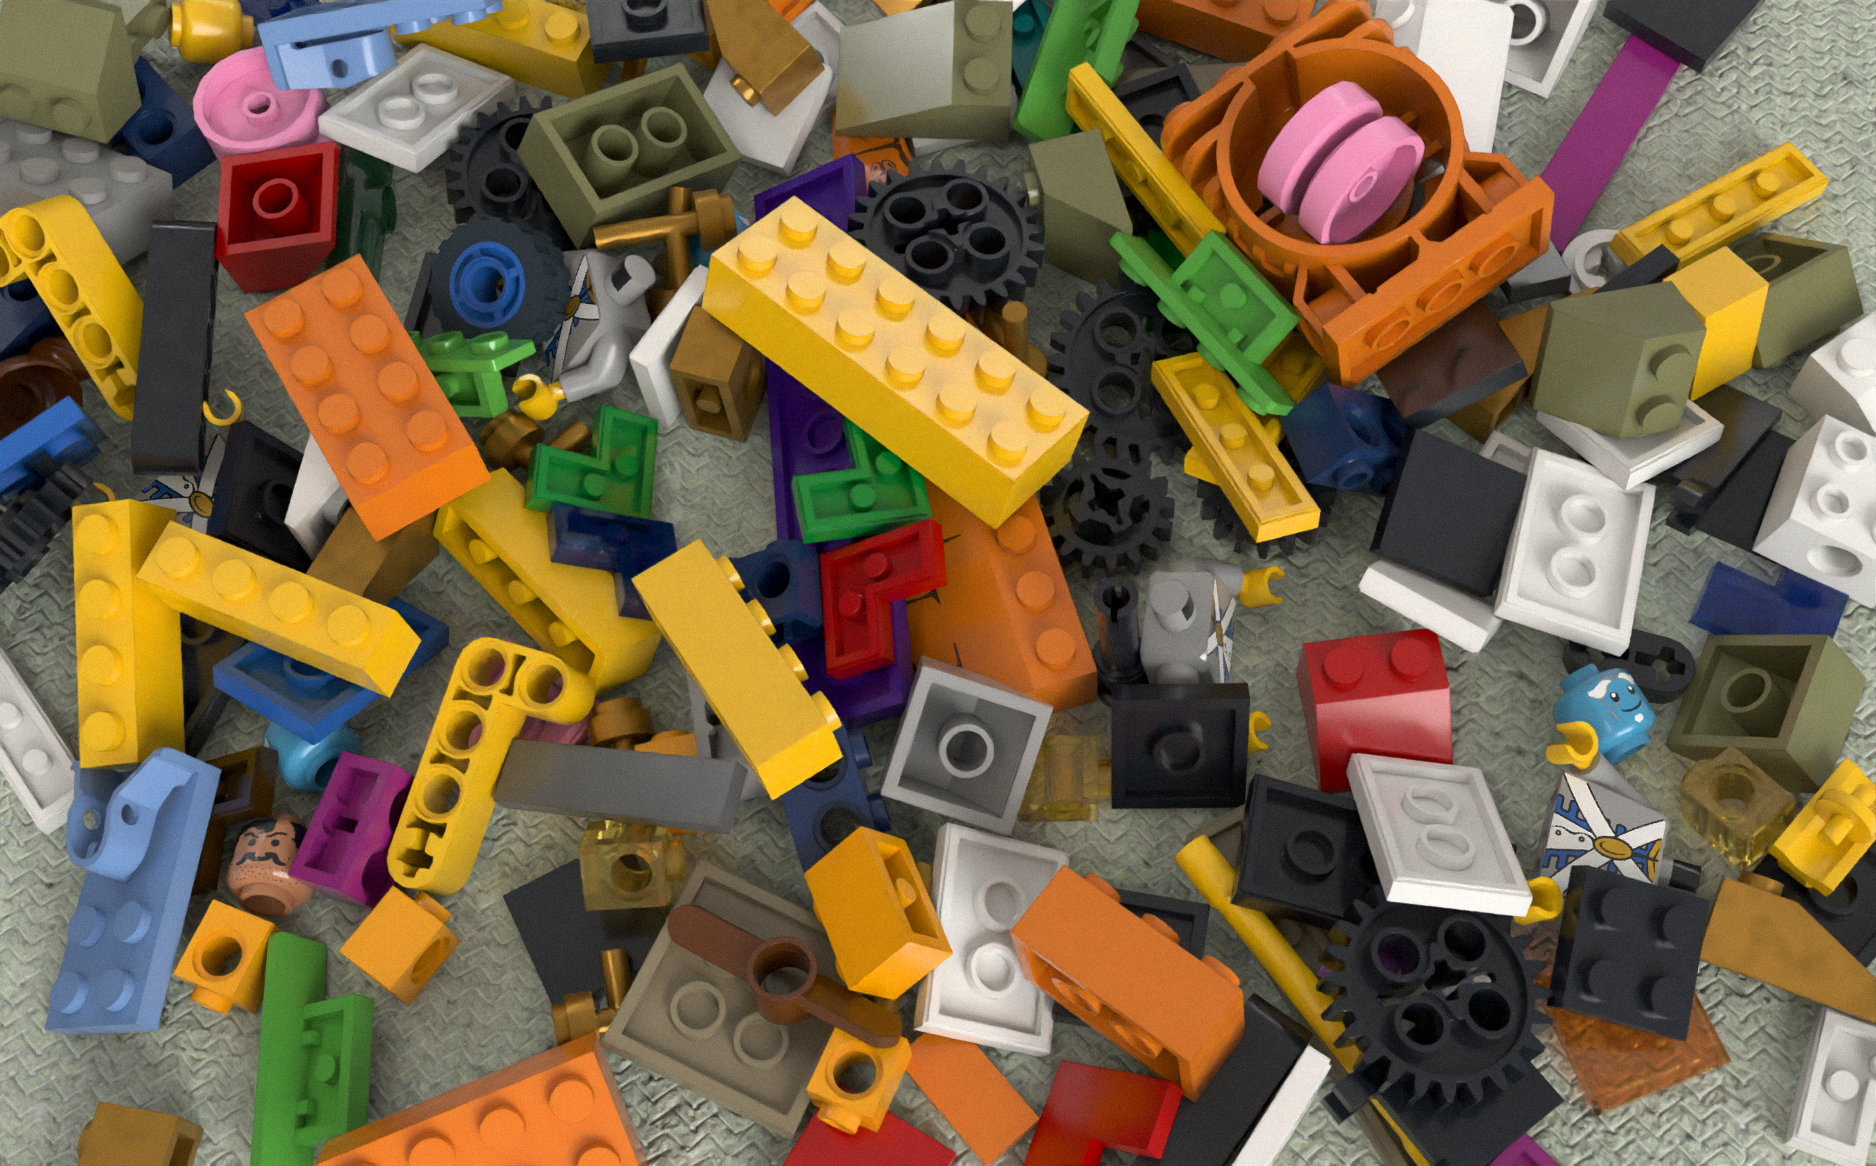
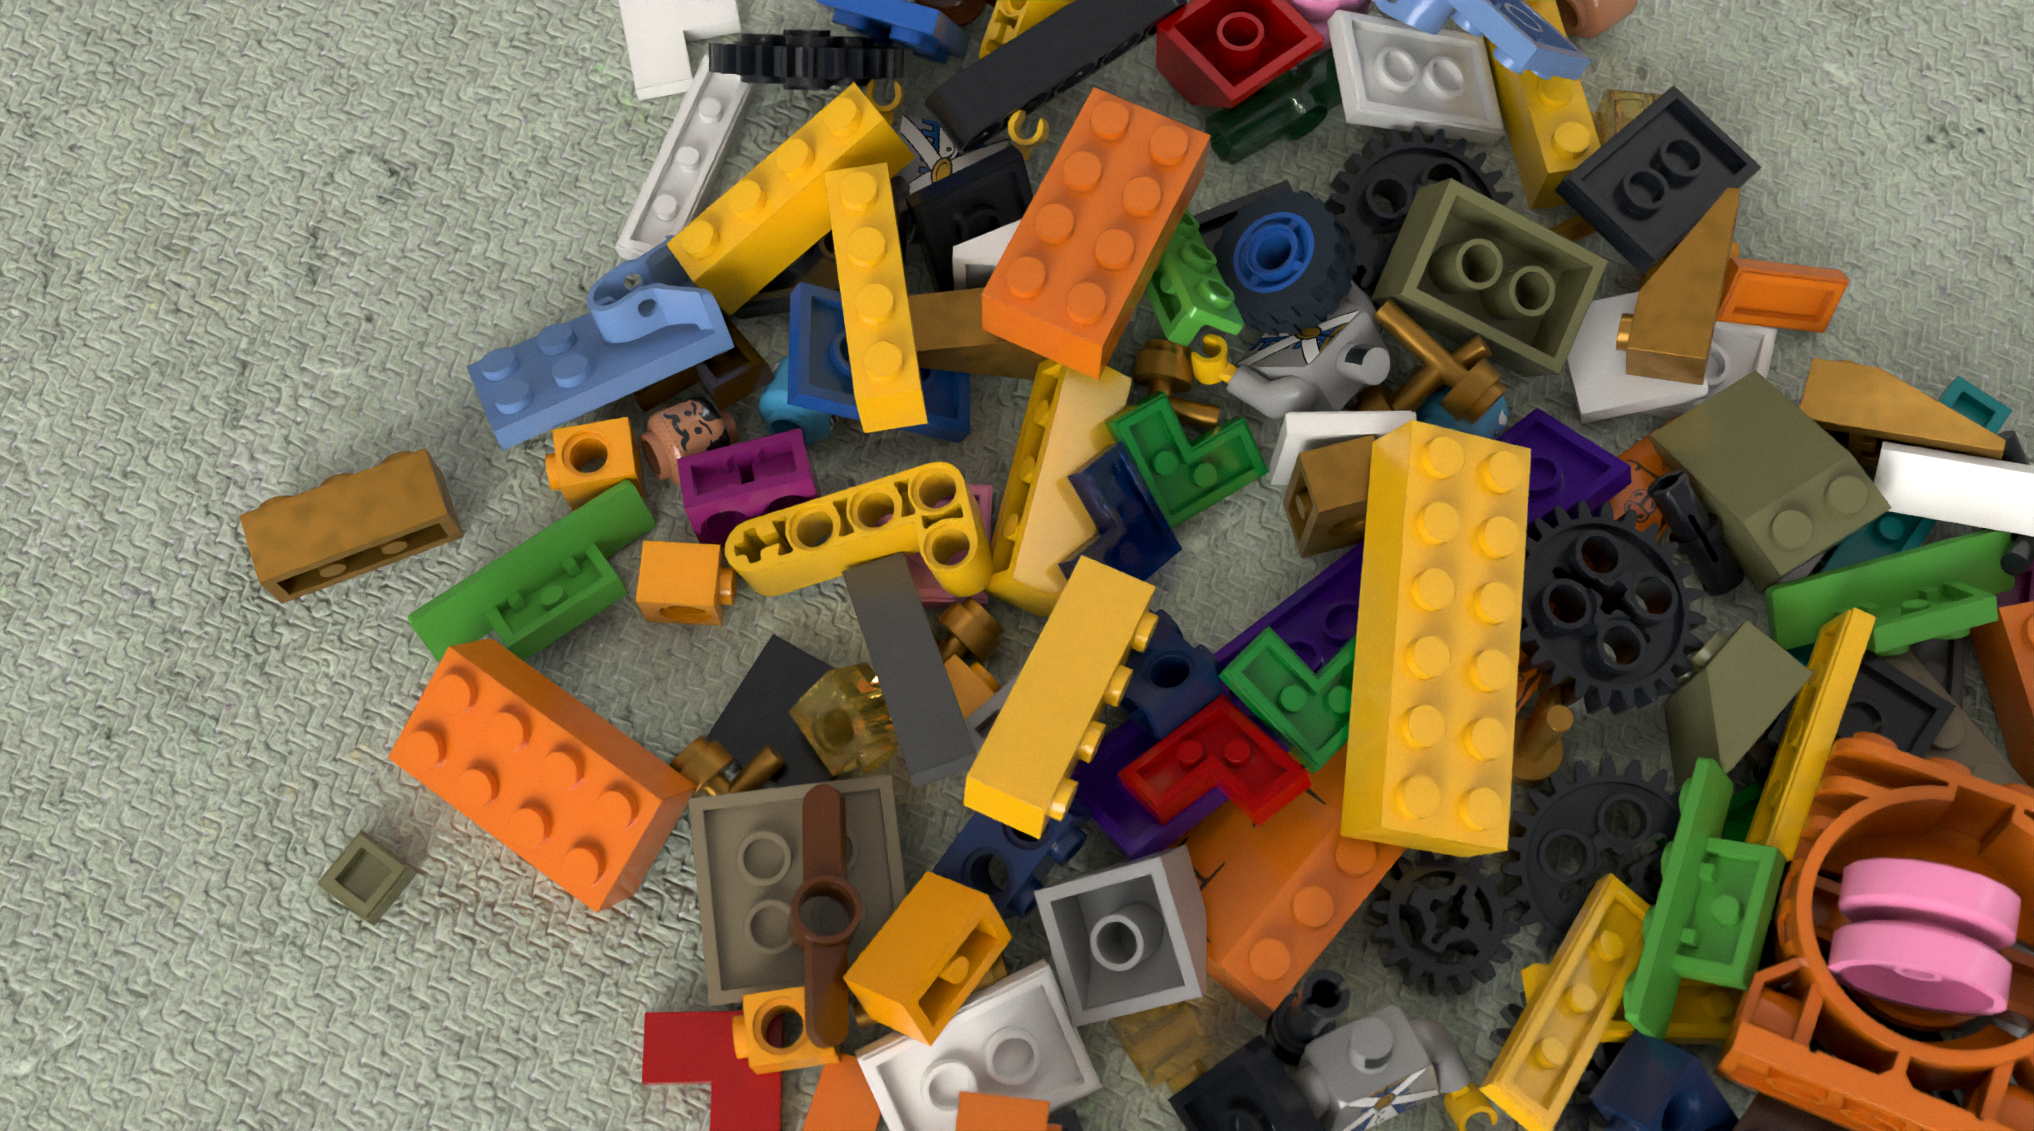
camera: 50 degrees right, 5 degrees up
none -> black pin [1647,470,1745,596]

